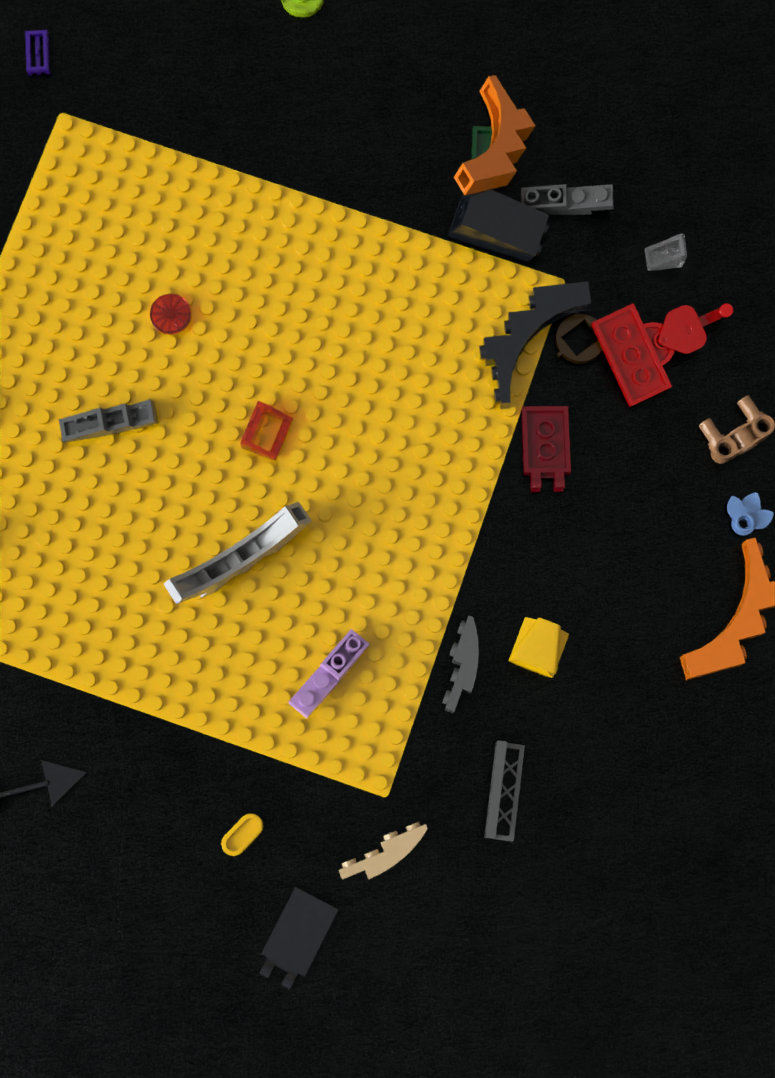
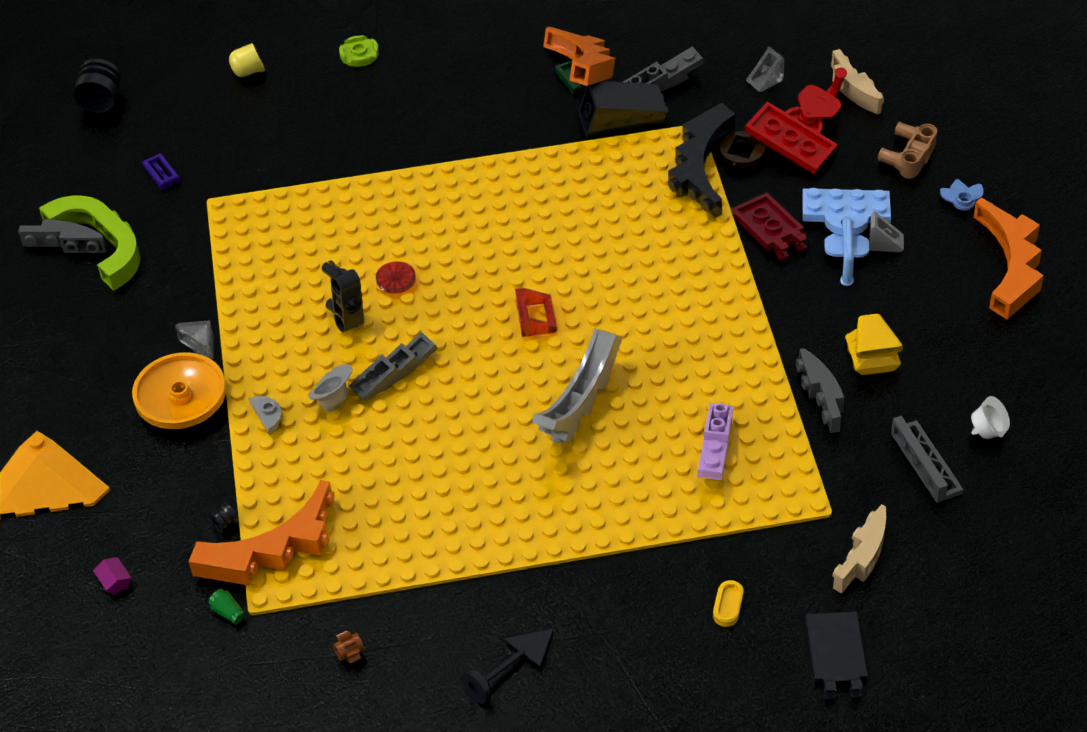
camera: 25 degrees left, 30 degrees down
none -> light grey piece [308,364,352,412]
none -> black piece [322,260,364,333]
none -> light blue plate [802,188,891,286]
none -> tan slope [831,49,884,114]
none -> light grey slope [869,211,904,252]
none -> white piece [971,396,1010,439]

